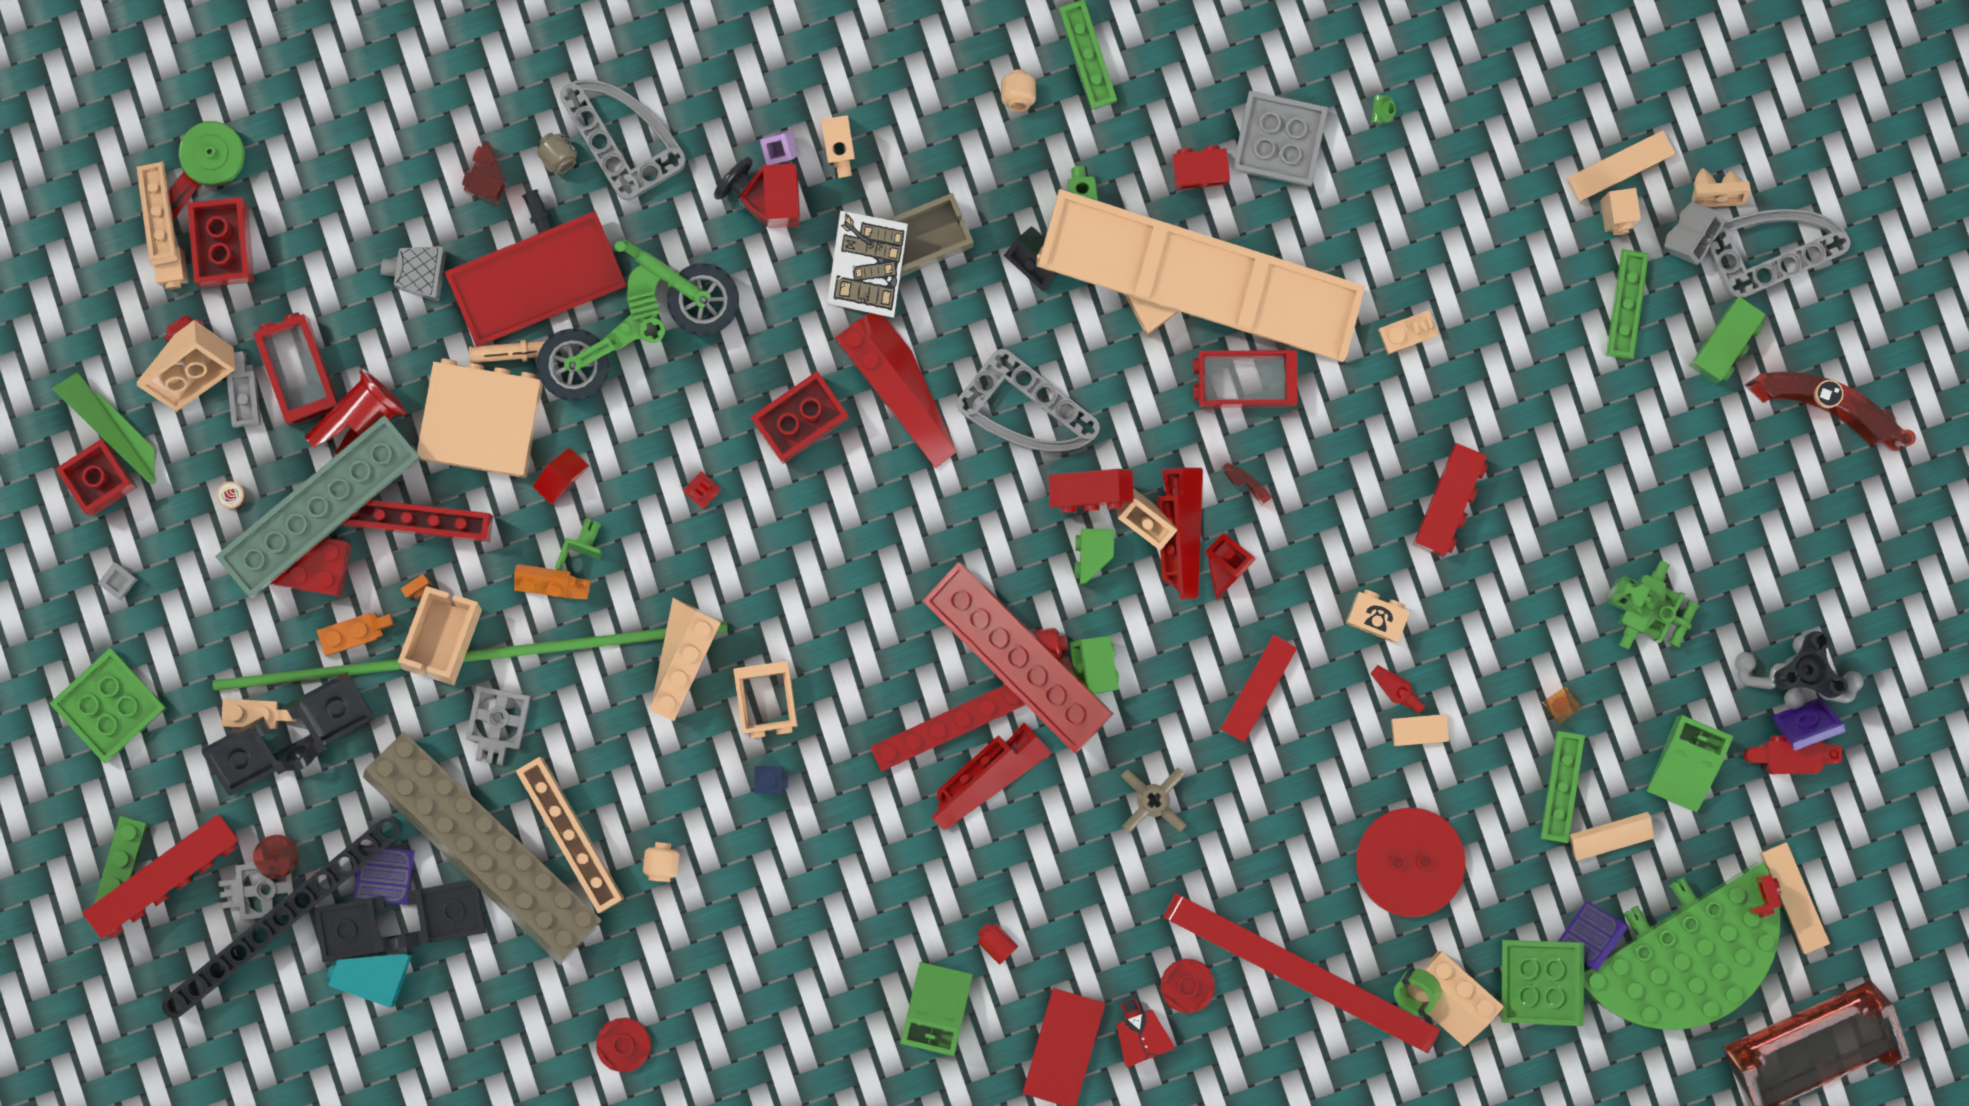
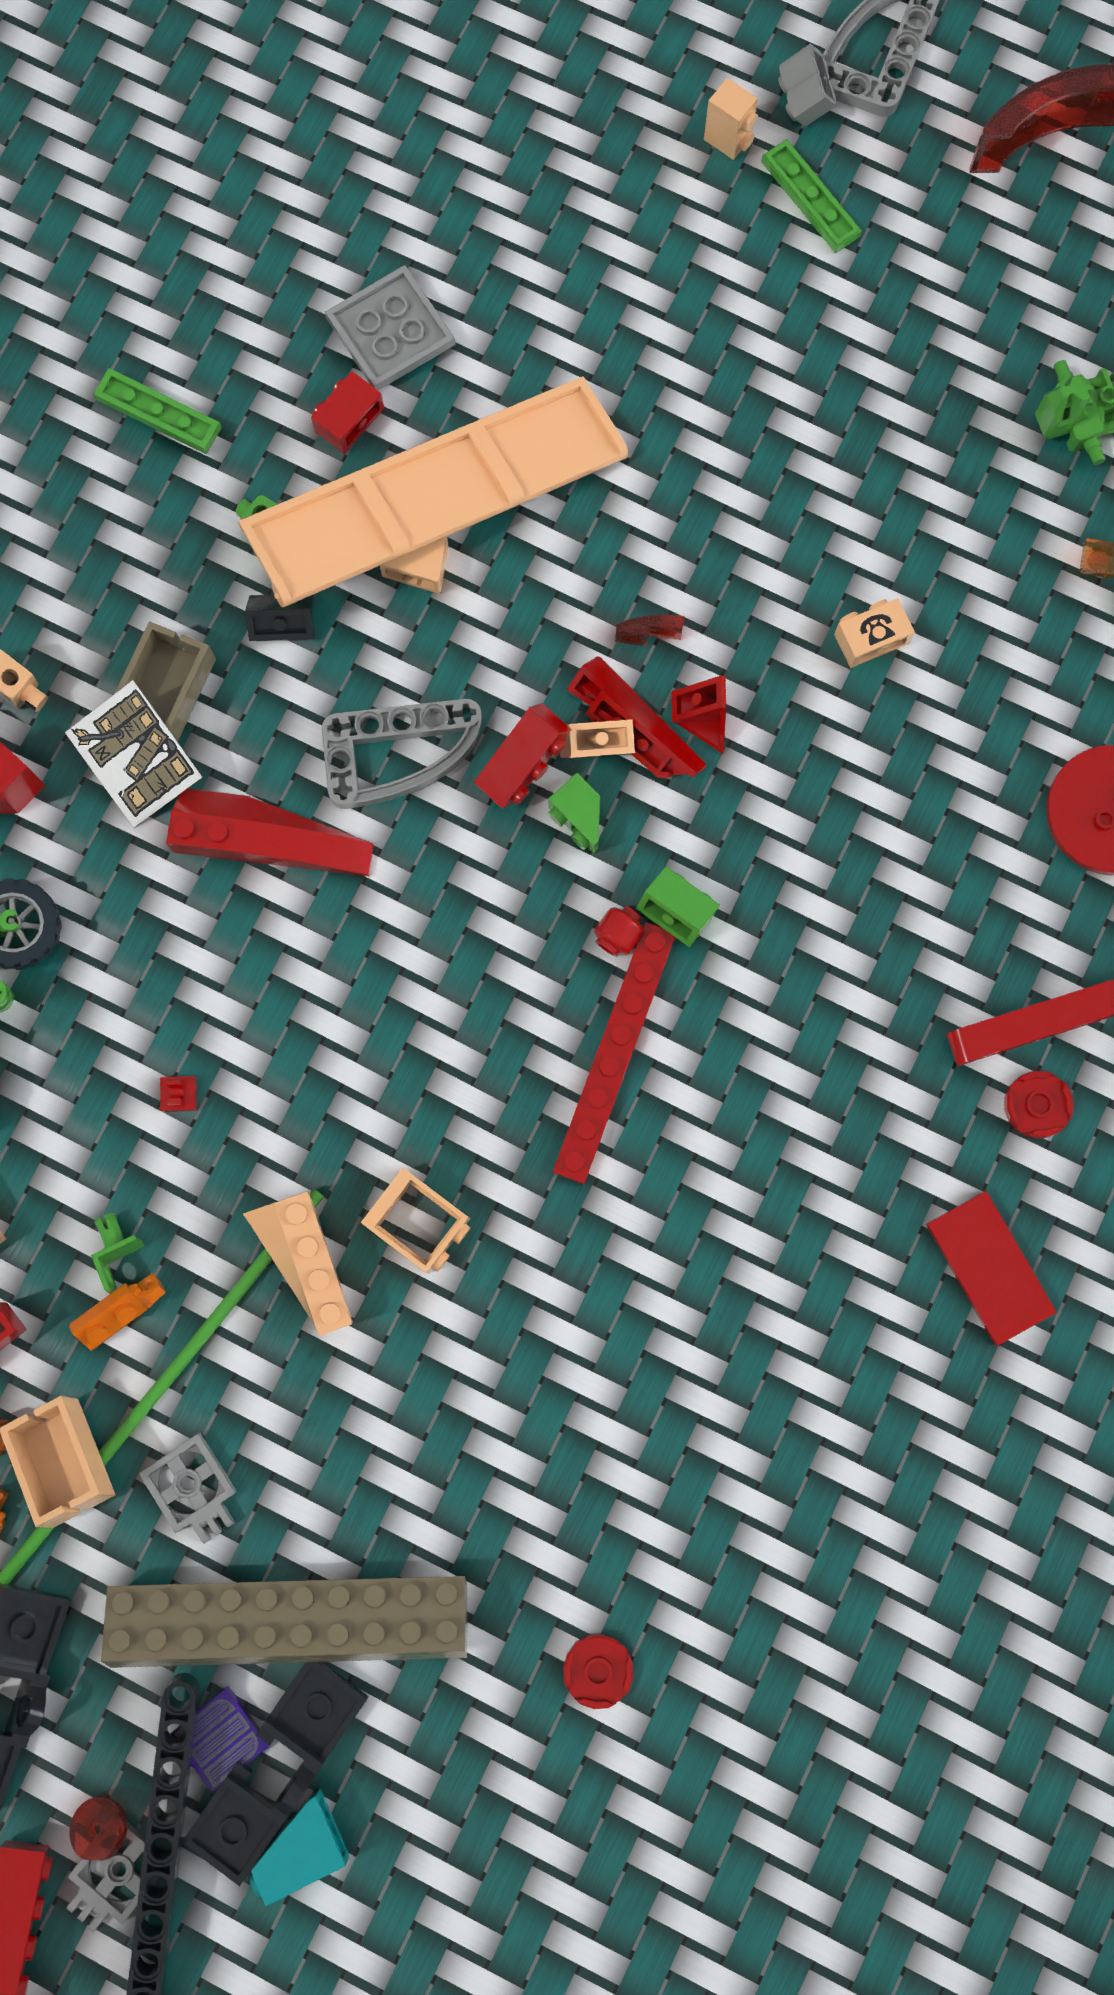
camera: 40 degrees left, 5 degrees down
light nougat brick [516,757,625,913] -> none
red slope [533,448,589,505] -> none
light nougat head [643,842,680,882] -> none
red brick [750,371,849,465] -> none
dark blue brick [754,766,788,794] -> none
bright green slope [900,962,973,1056] -> none
plate [923,562,1114,753] -> none
red wedge [931,723,1051,830] -> none
red brick [976,922,1018,965] -> none
light nougat head [1001,70,1036,112] -> none
red torso [1116,998,1175,1068] -> none
dark tan bar [1121,768,1187,834] -> none
clear window [1193,350,1297,408] -> none
red tile [1220,635,1297,743] -> none
red piece [1370,665,1425,714] -> none
bright green plate [1372,95,1396,124] -> none
light nougat plate [1378,310,1439,355] -> none
light nougat tile [1391,714,1449,746] -> none
red brick [1412,443,1488,557] -> none
light nougat tile [1566,131,1675,203] -> none
bright green brick [1689,296,1766,384] -> none
light nougat tile [1691,168,1751,207] -> none
tile [1814,380,1843,408] -> none

